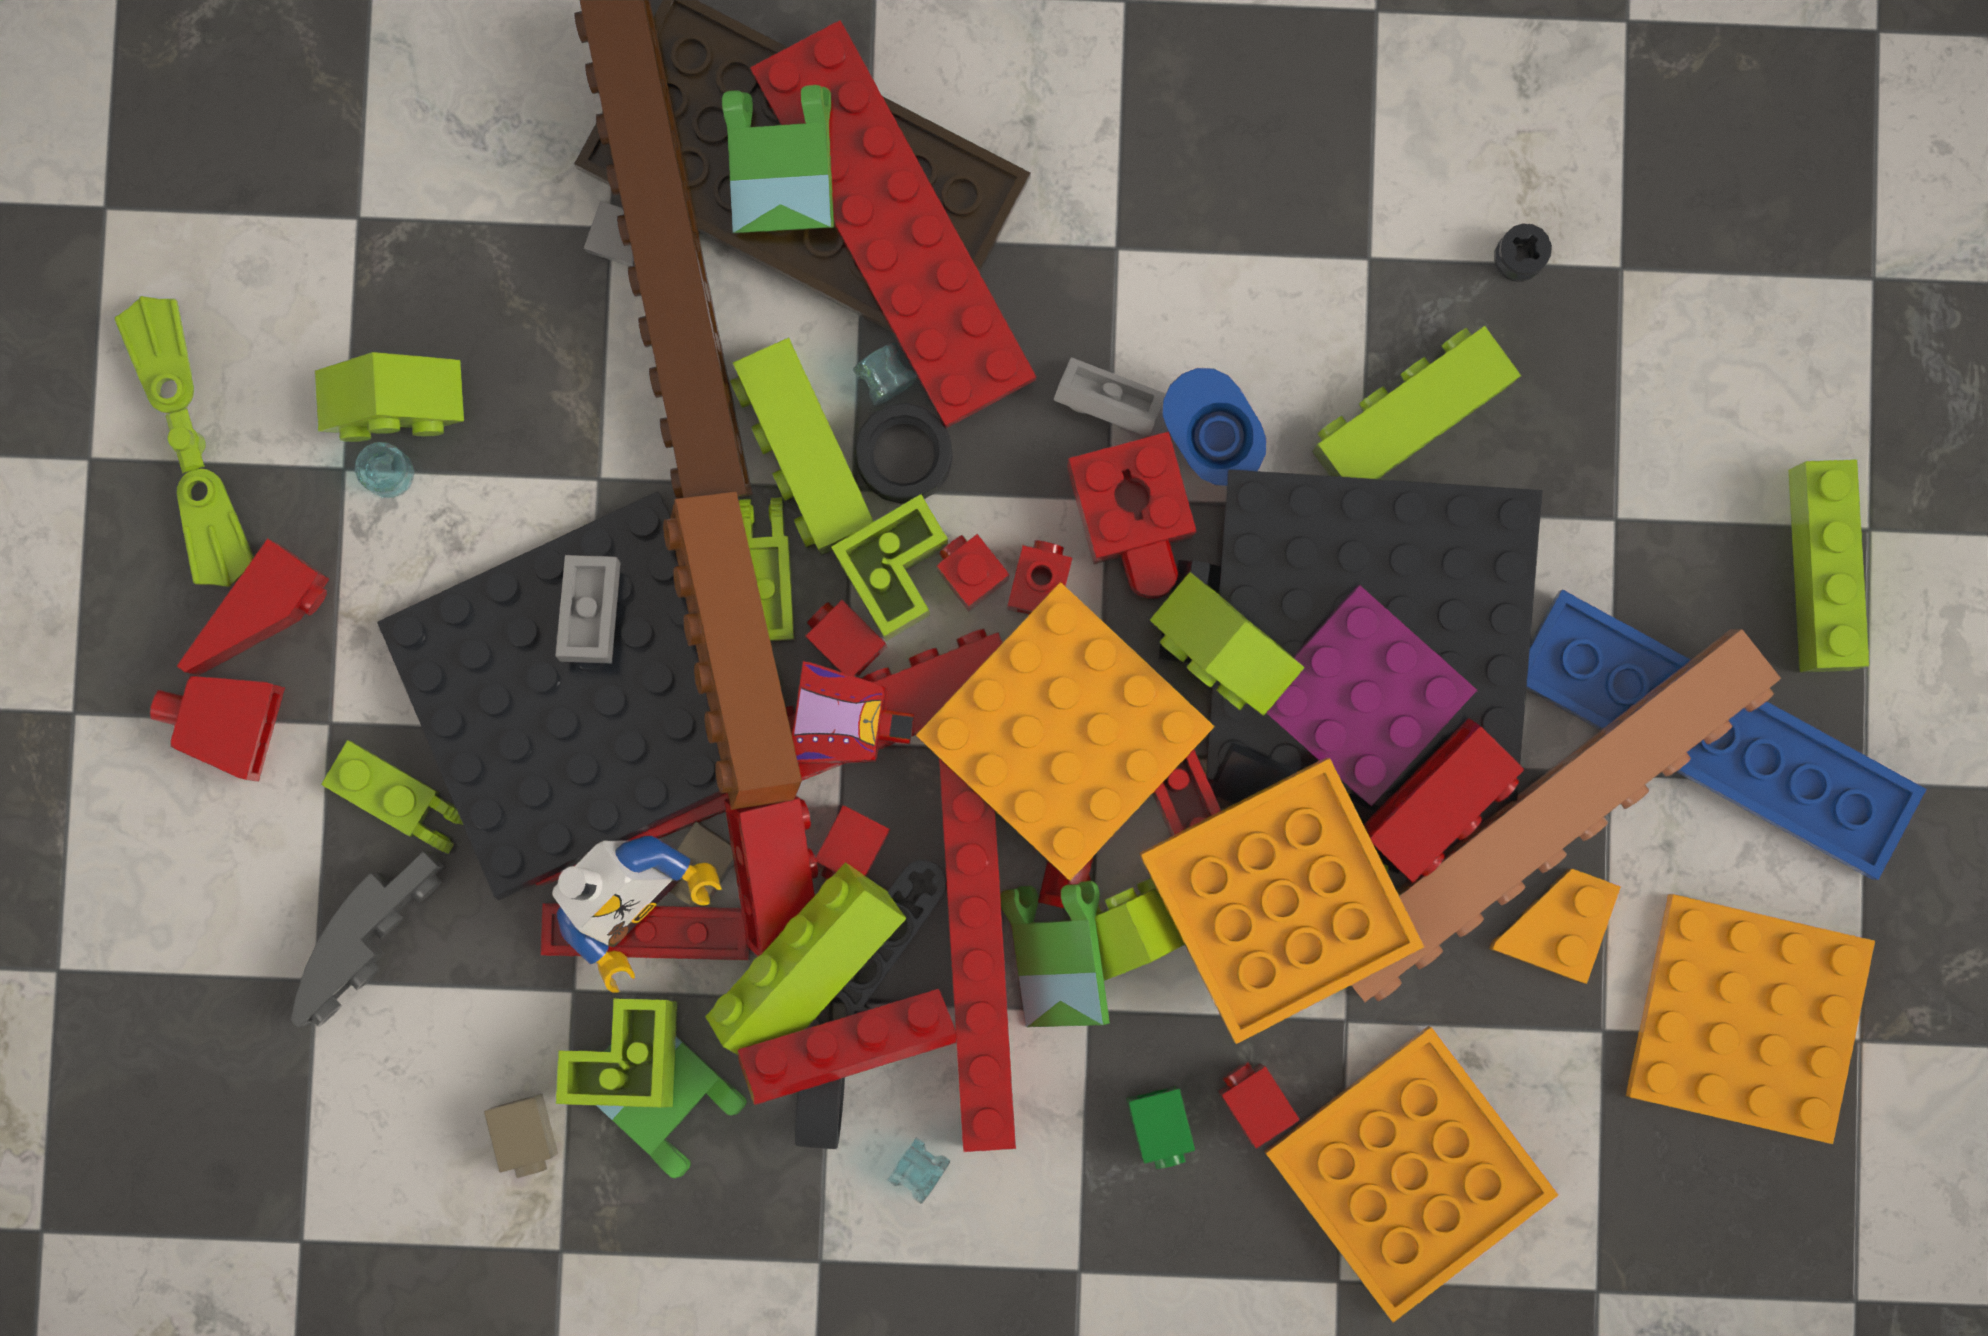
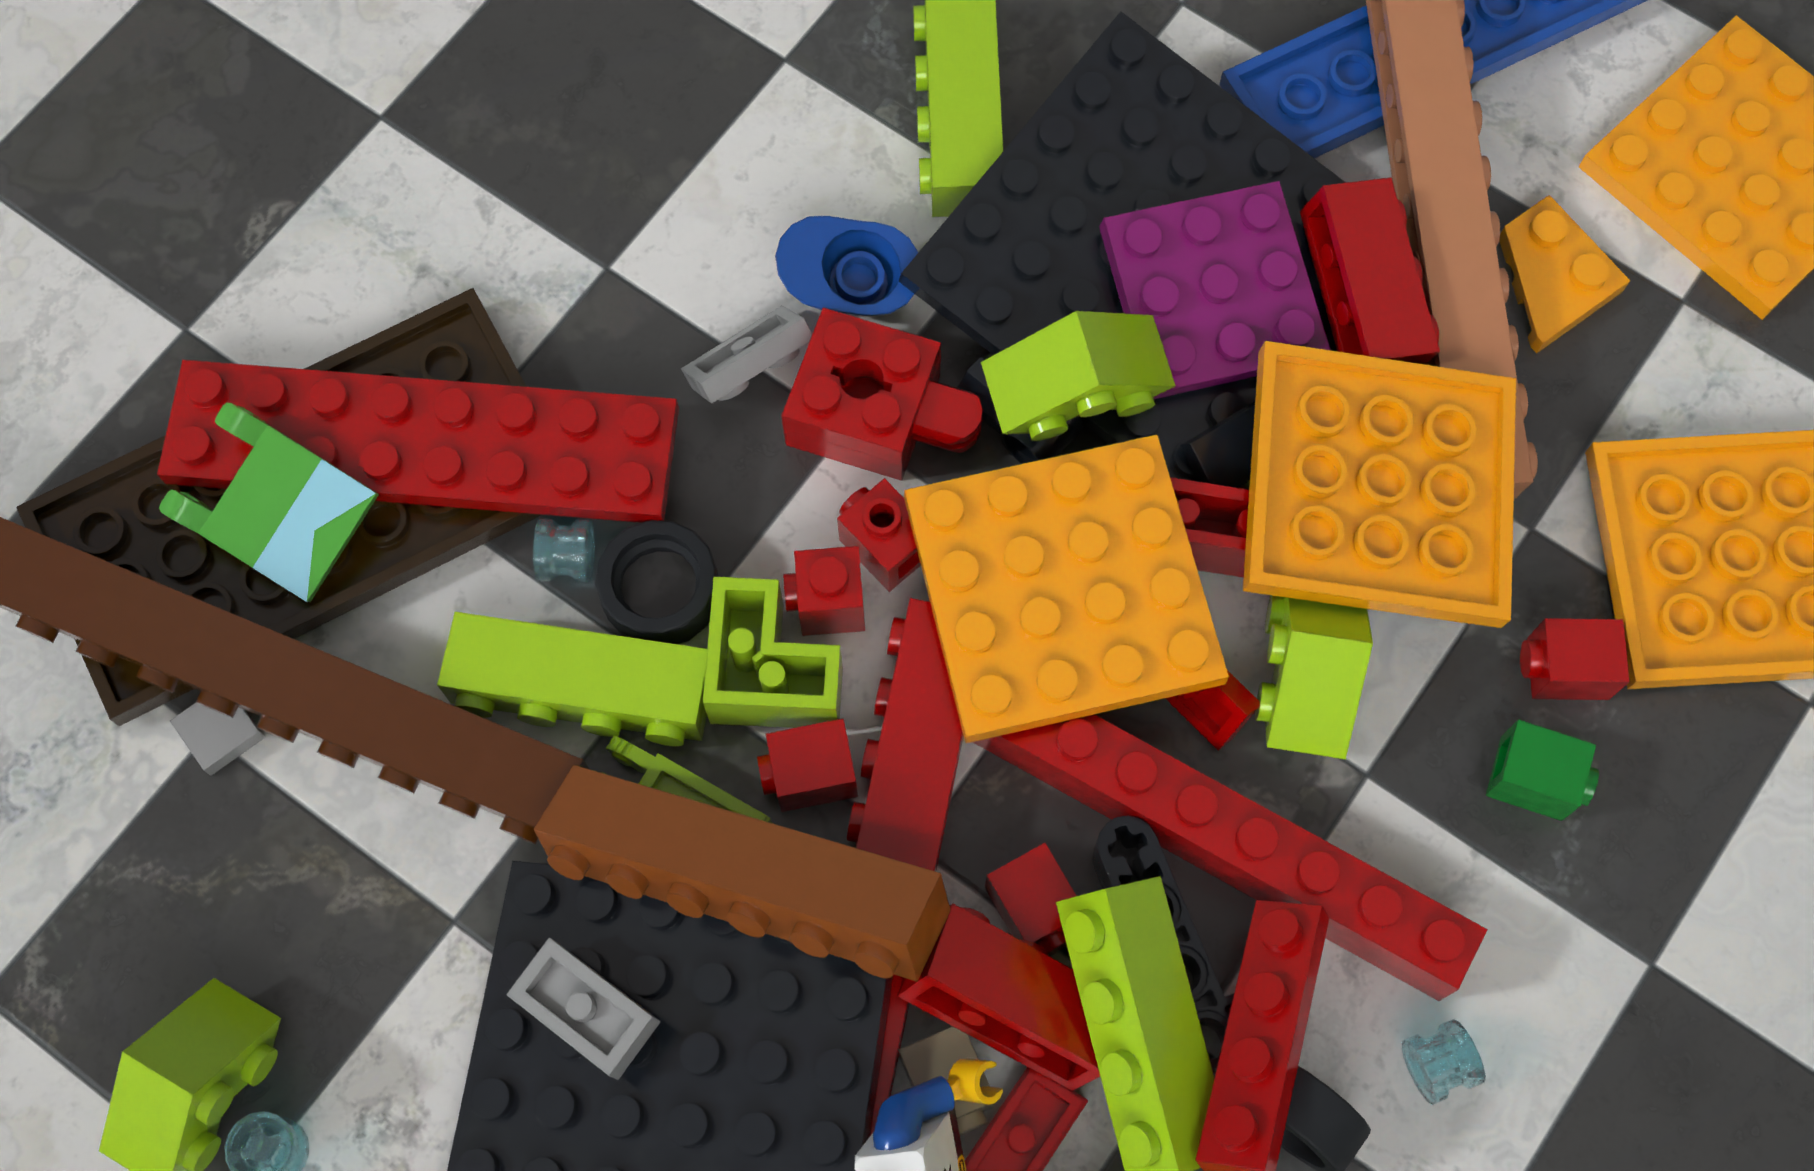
camera: 50 degrees left, 15 degrees down
torso [792,661,914,764] -> none
bright green flag [1000,881,1110,1027] -> none

